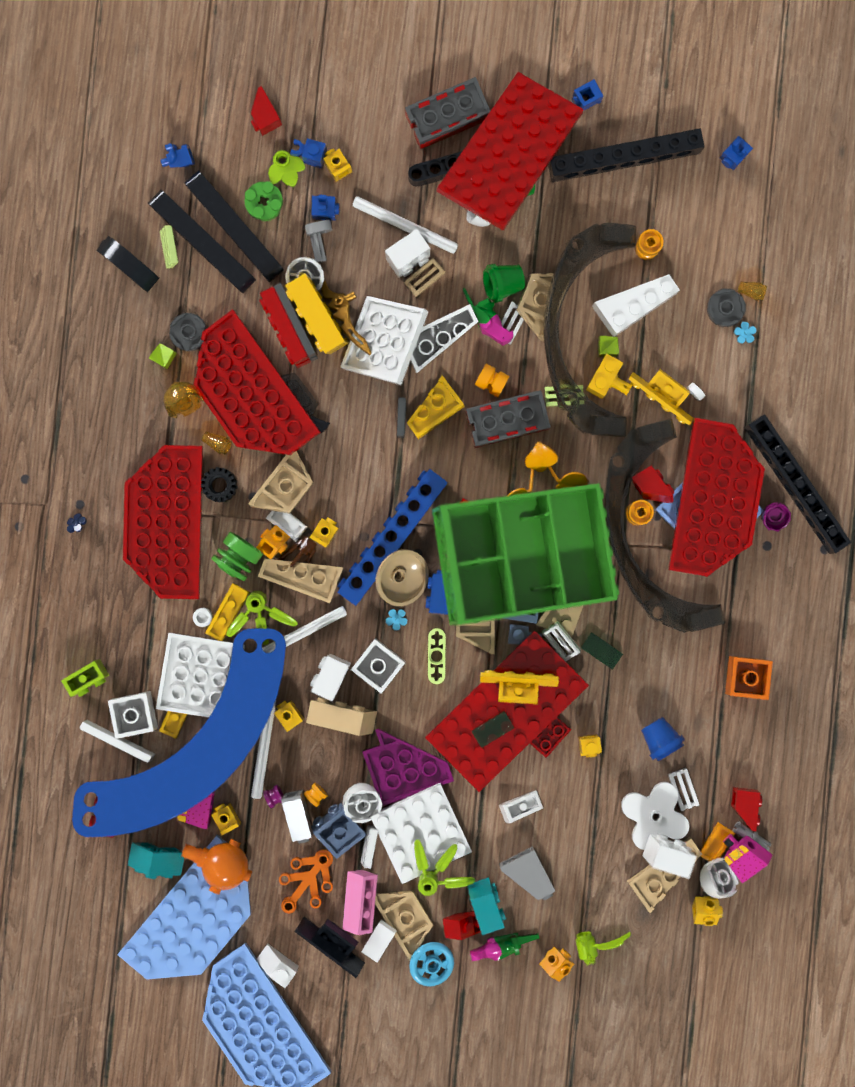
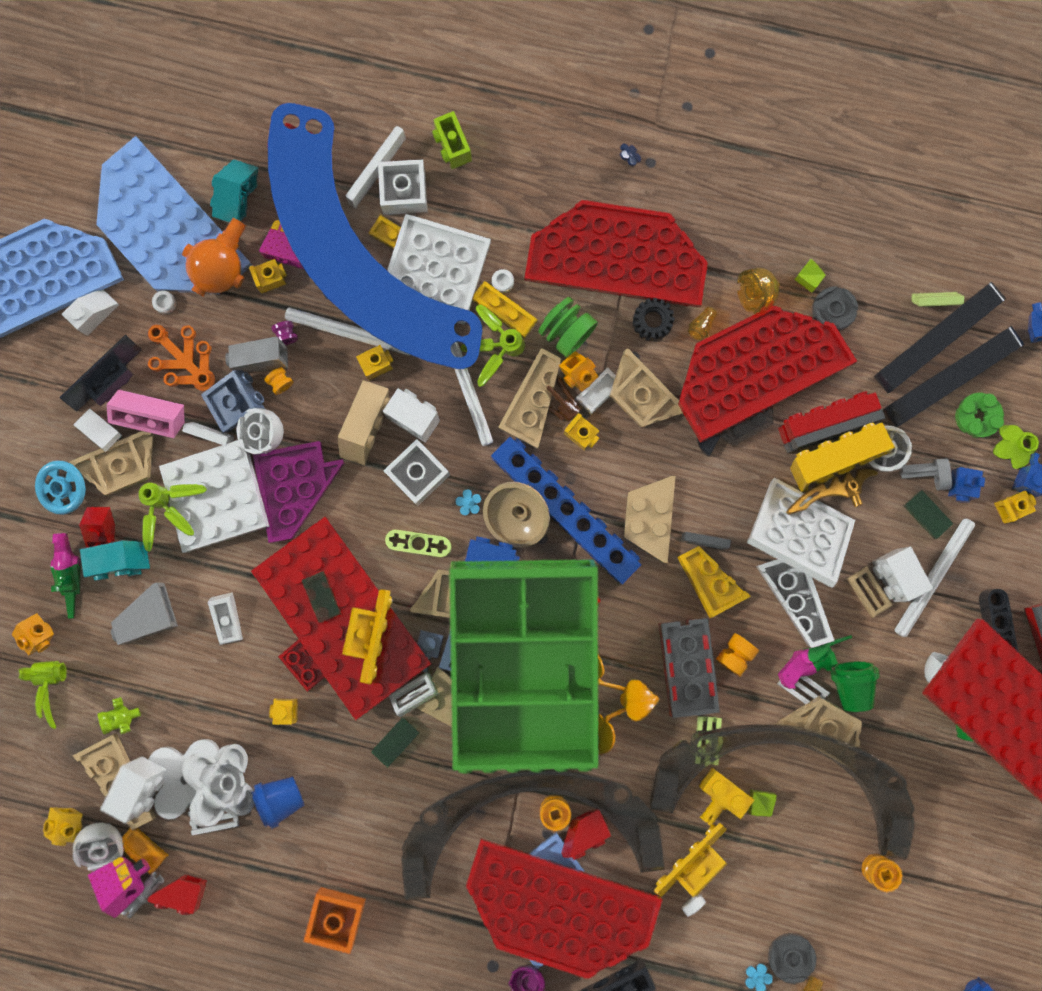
camera: 100 degrees right, 5 degrees down
black arch [96,236,159,293] -> none
black brick [548,128,705,183] -> none
white wedge [592,275,680,337] -> none
none -> lime piece [97,697,141,735]
none -> white tile [152,291,177,314]
none -> white plant [183,744,254,827]
none -> tan wing [623,476,676,564]
none -> clear green tile [903,490,953,539]

